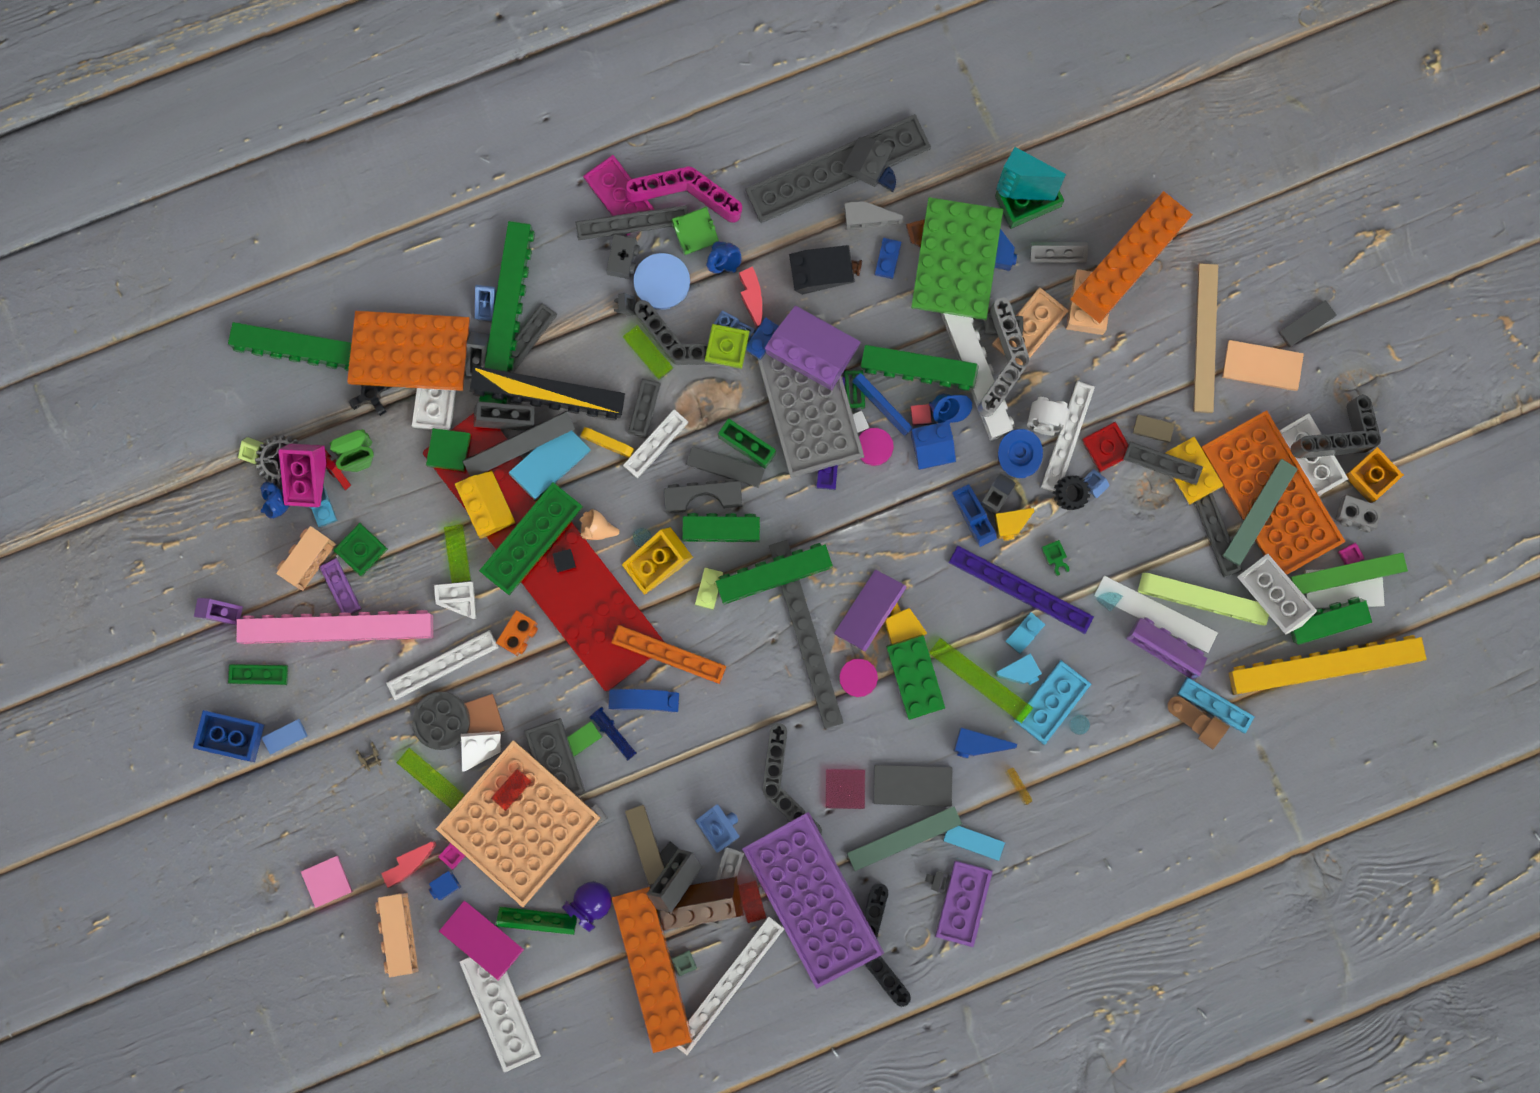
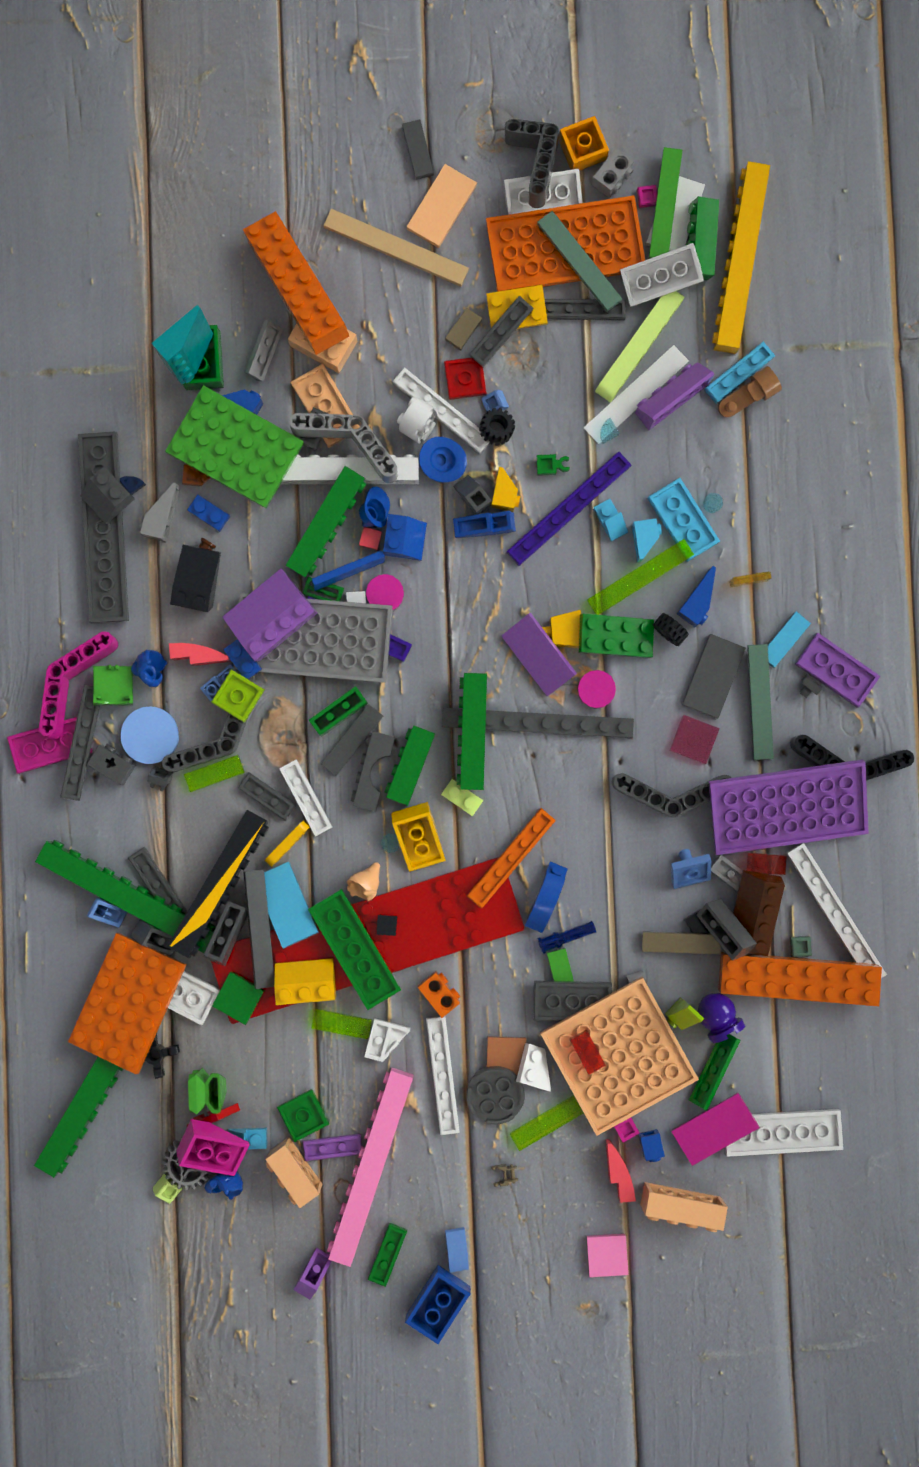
camera: 75 degrees left, 5 degrees up
none -> black tyre [653,613,689,647]
none -> lime slope [665,997,704,1030]

